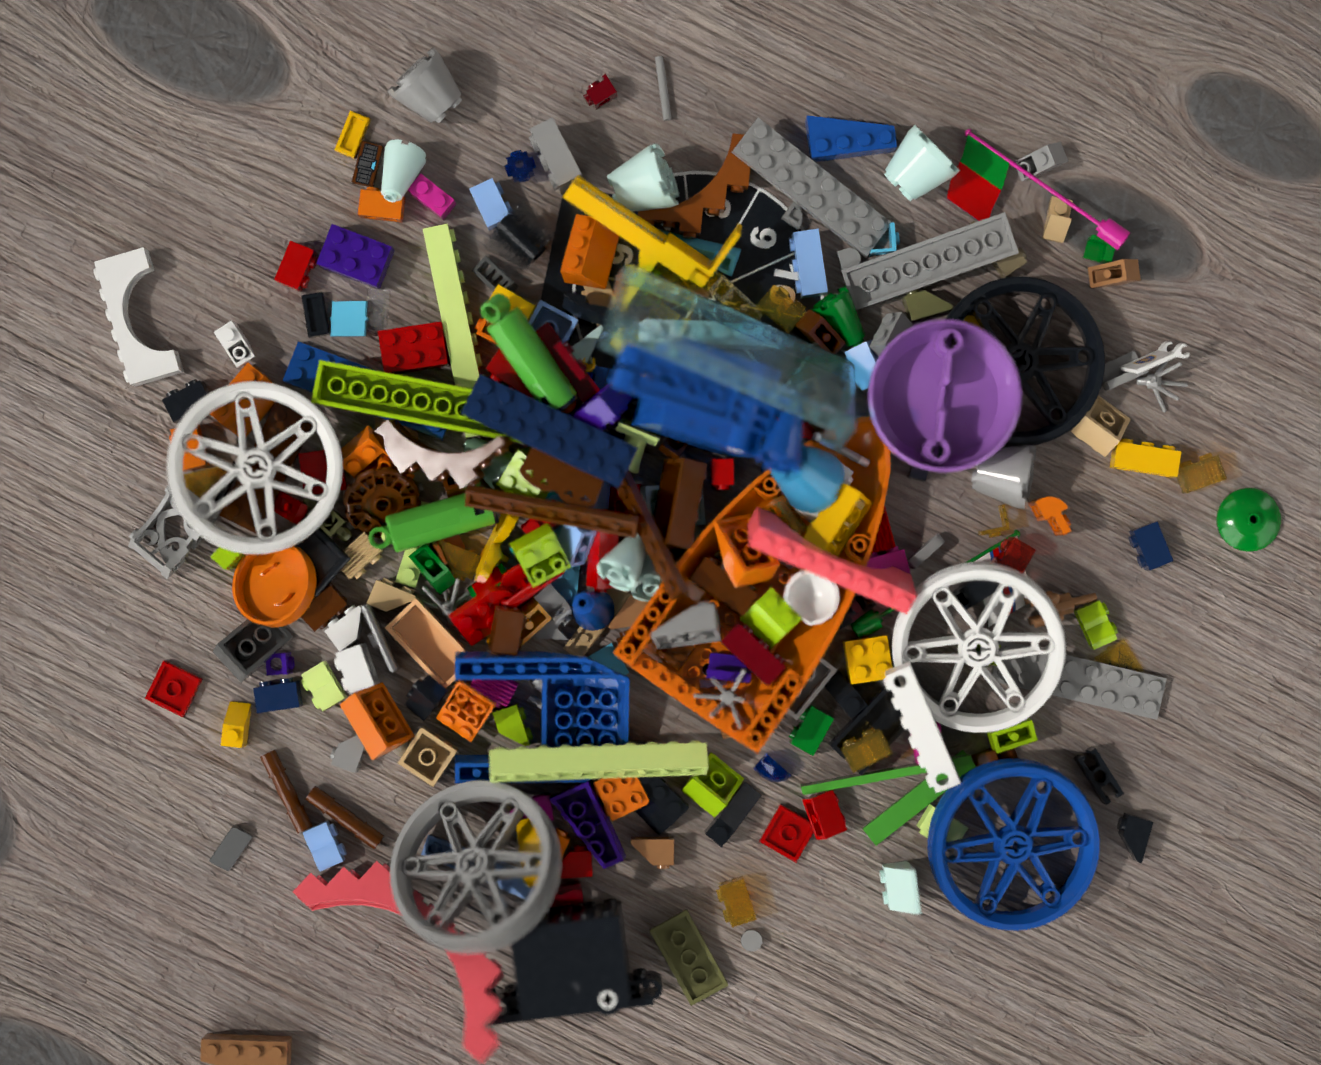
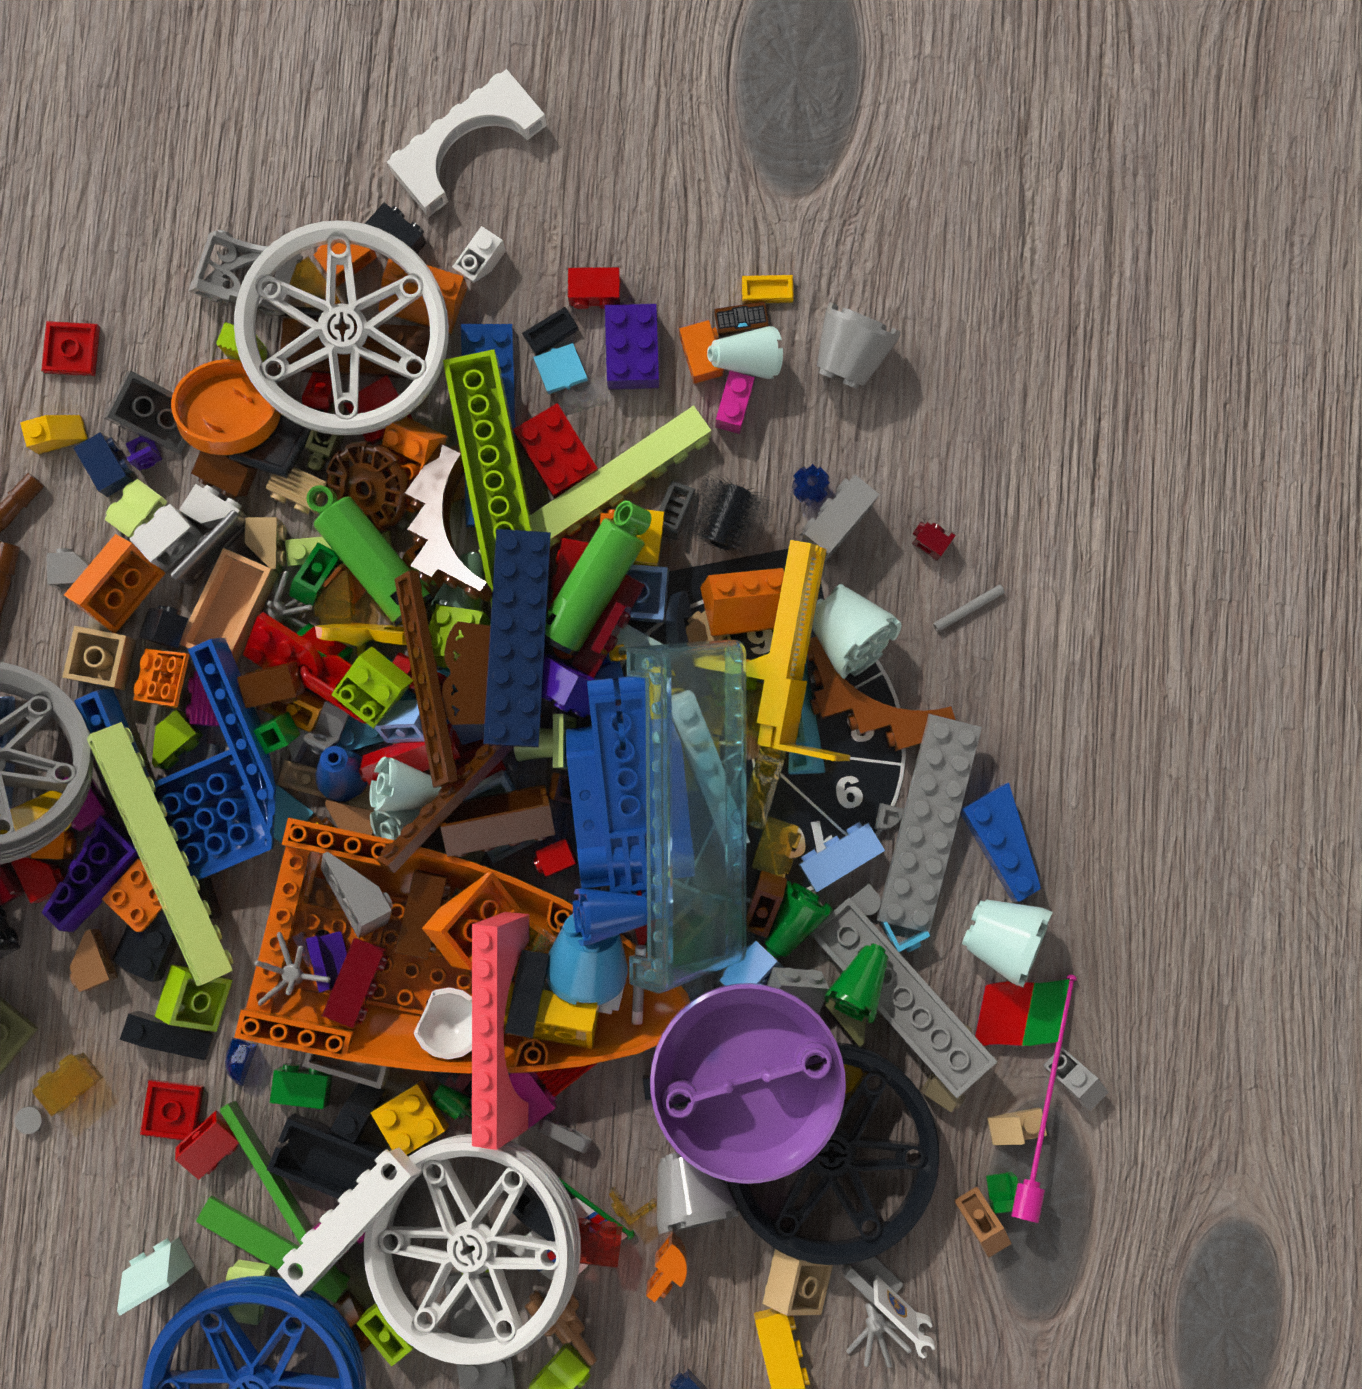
camera: 65 degrees right, 5 degrees down
light blue brick [469,178,513,231] -> none
lime slope [740,587,802,650] -> none
clear yellow brick [840,727,892,773] -> none
none -> green brick [253,712,301,754]
none -> black tile [505,950,550,1039]
none -> green cone [824,943,889,1023]

